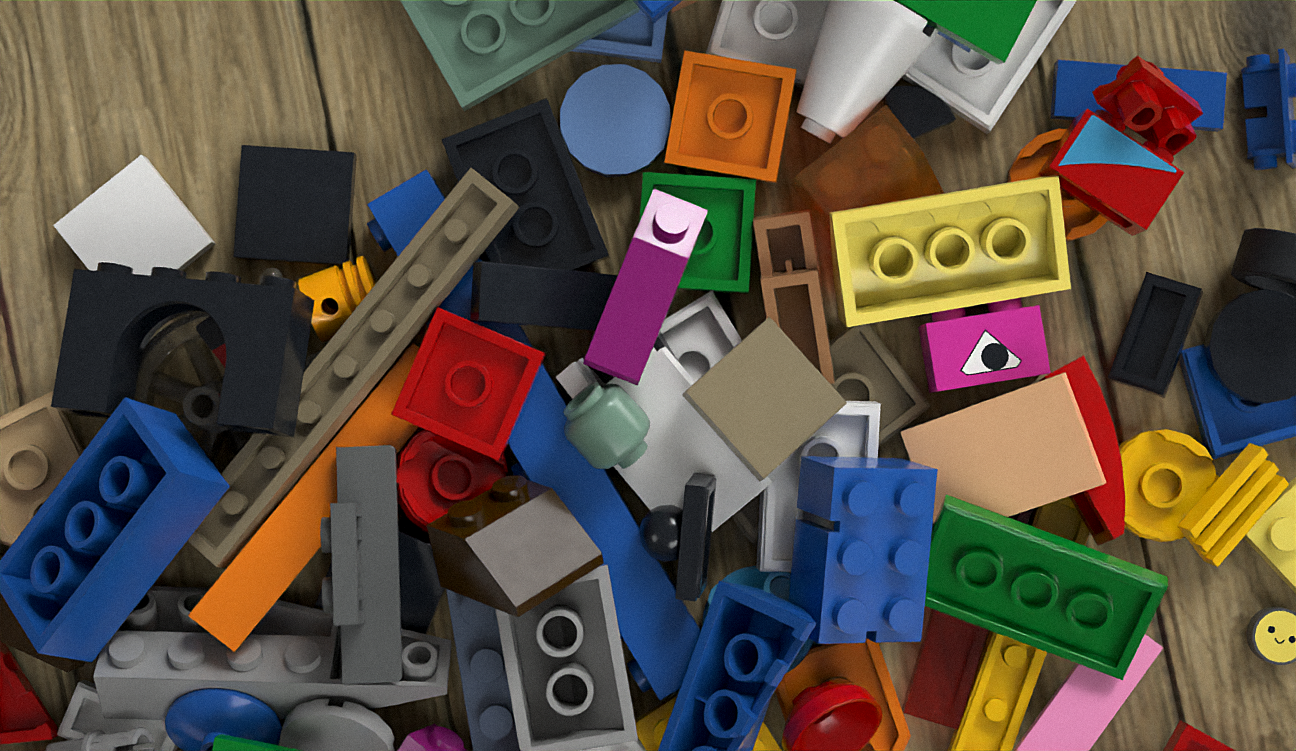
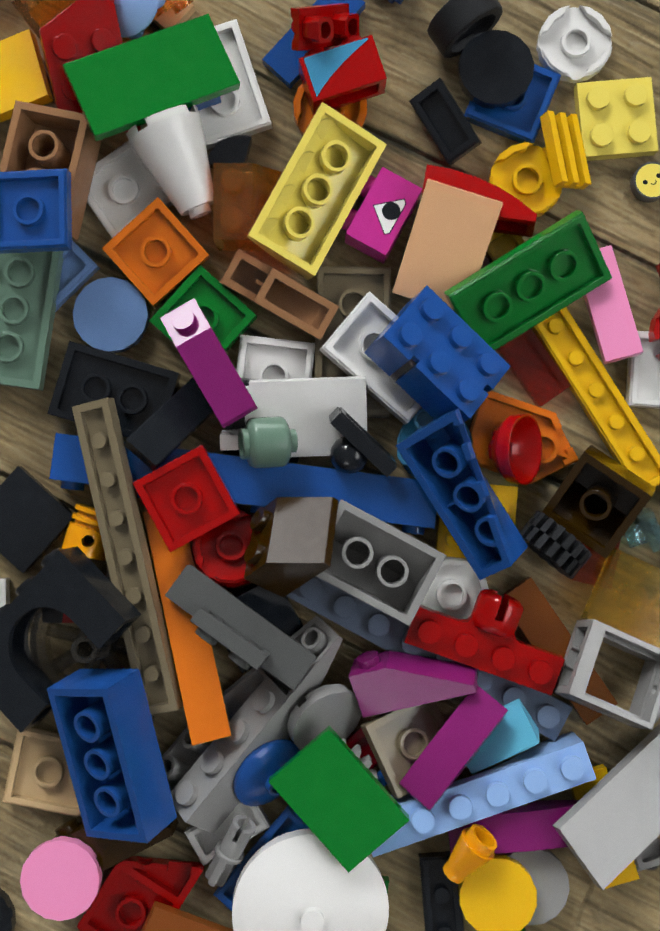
camera: 60 degrees left, 0 degrees up
dark tan tile [682,317,847,482] -> none

